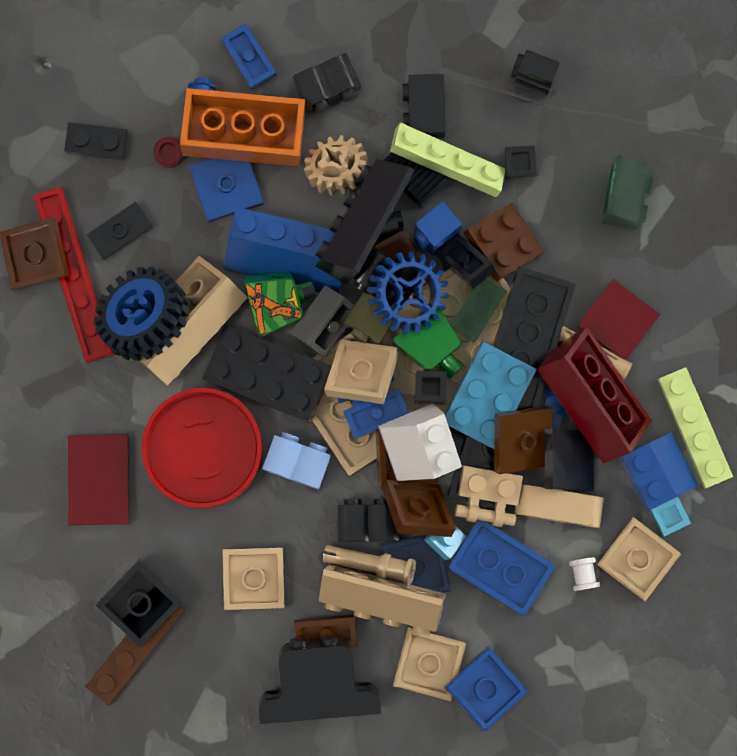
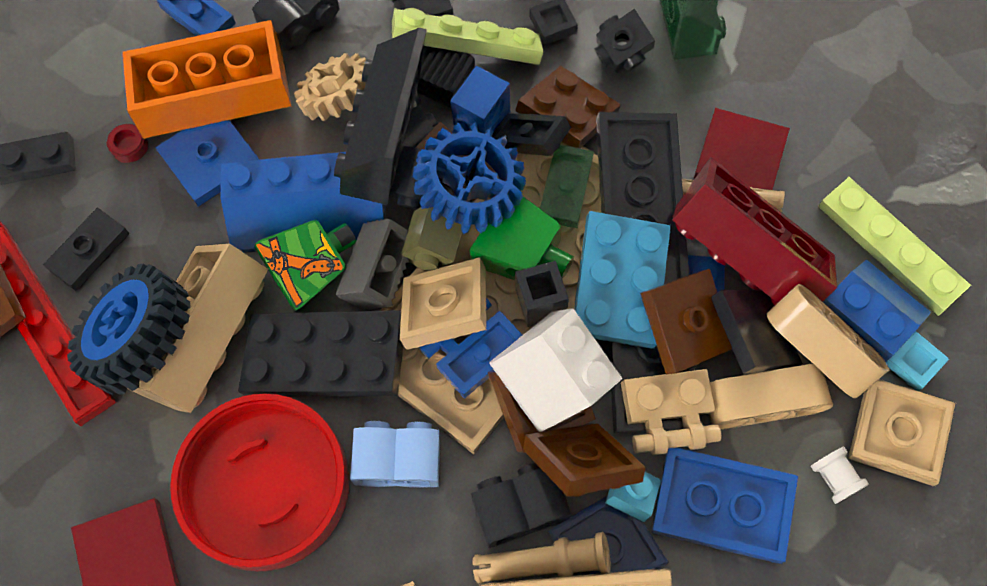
camera: 10 degrees left, 15 degrees down
none -> black brick [594,9,655,73]
none -> tan beam [767,284,889,398]

